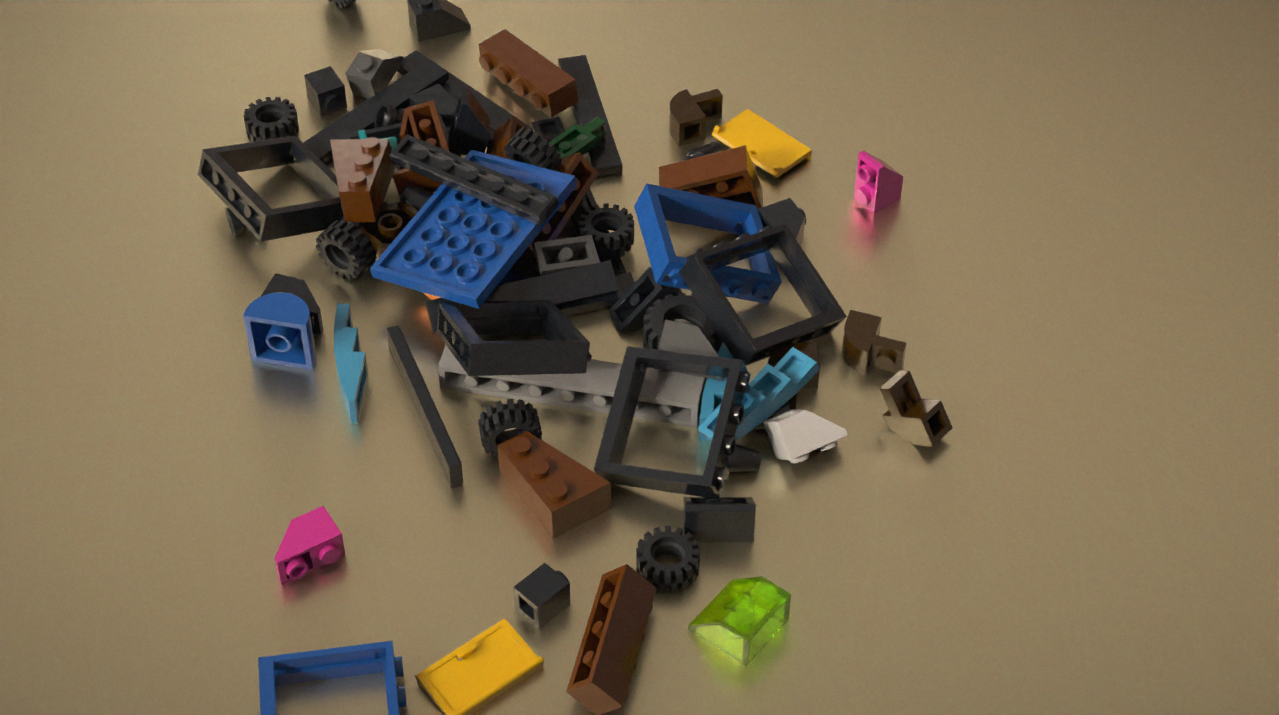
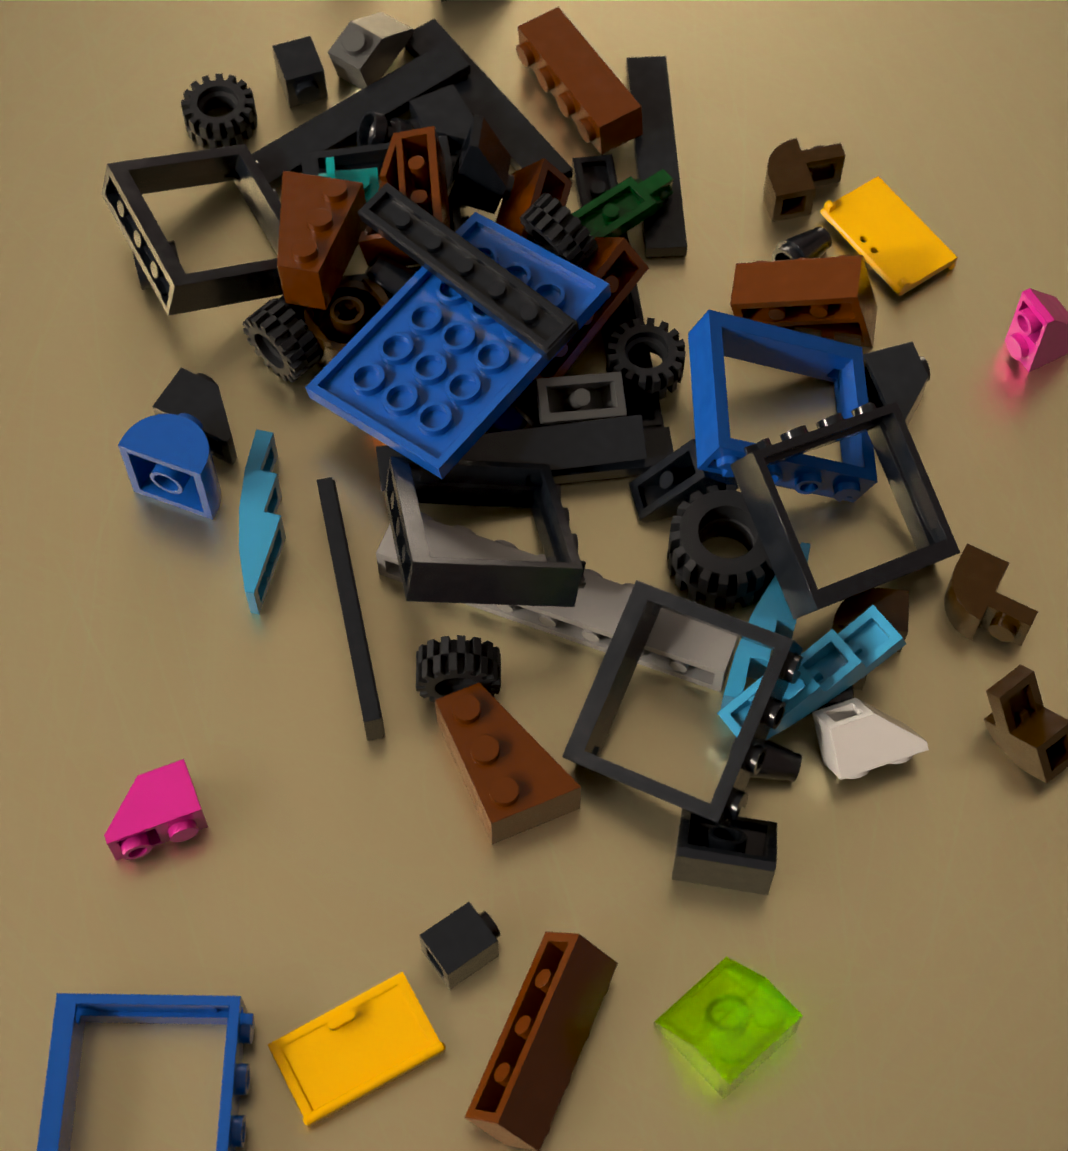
camera: 10 degrees right, 15 degrees up
black tyre [636,526,700,594] -> none
dark grey slope [658,319,723,381] -> none

